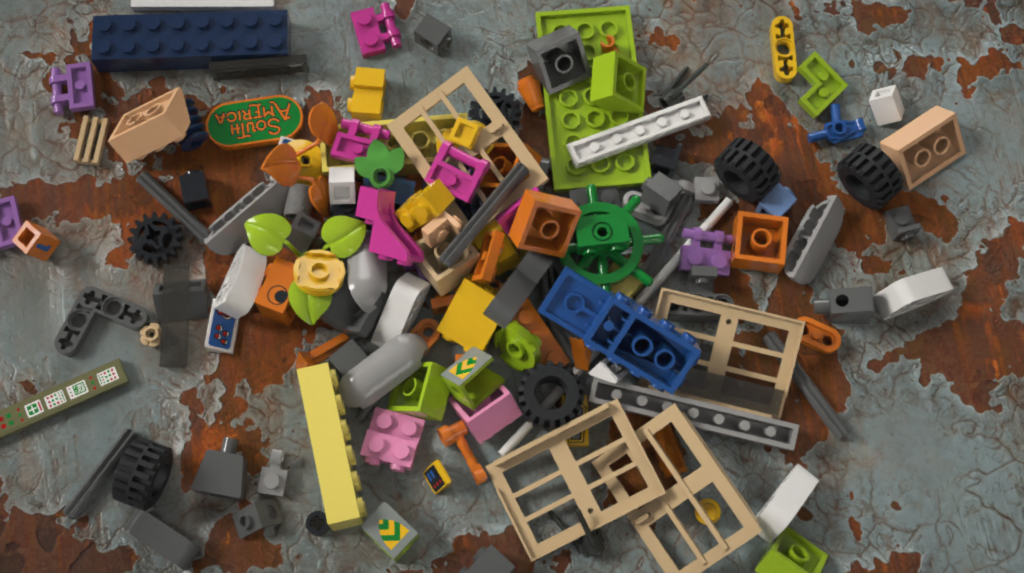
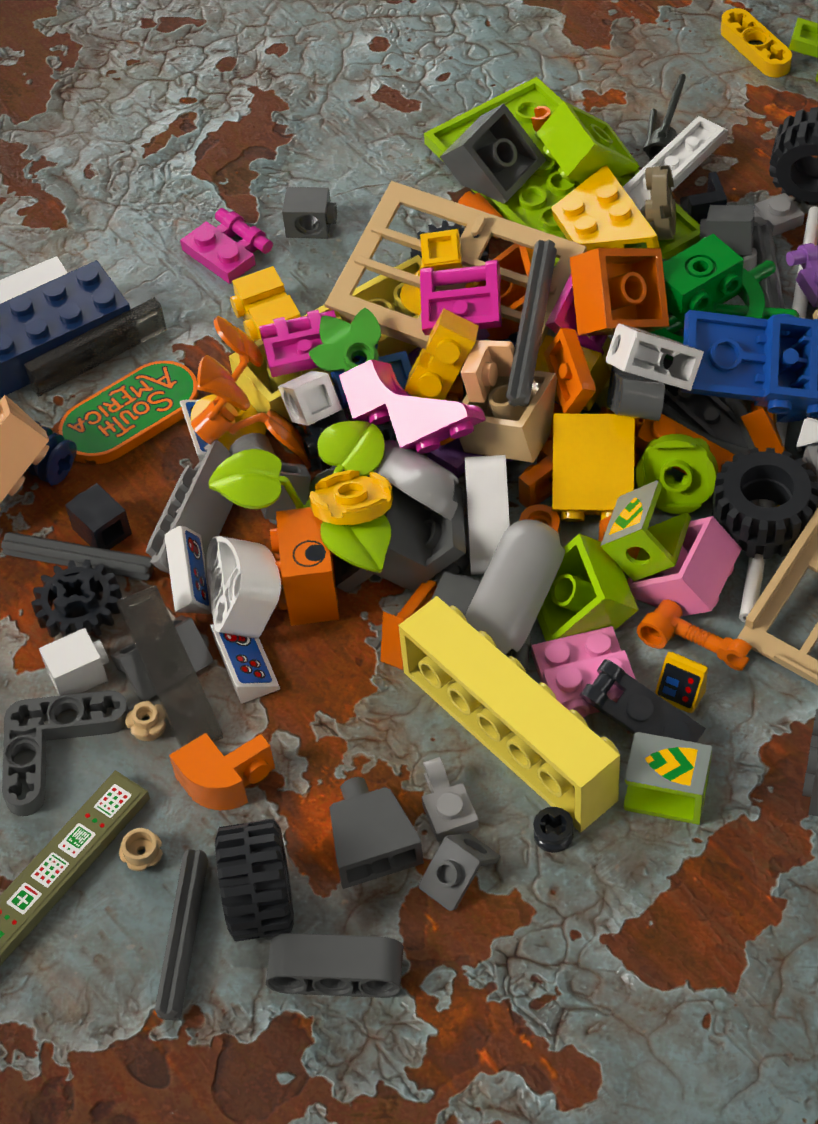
camera: 20 degrees left, 20 degrees down
none -> white brick [39,628,109,696]
none -> tan plate [119,828,163,871]
none -> white slope [164,526,212,614]
none -> orange brick [169,733,275,810]
none -> yellow wing [551,165,660,252]
none -> black plate [580,659,706,743]
none -> white torso [606,323,704,391]
none -> dark tan plate [645,165,676,241]

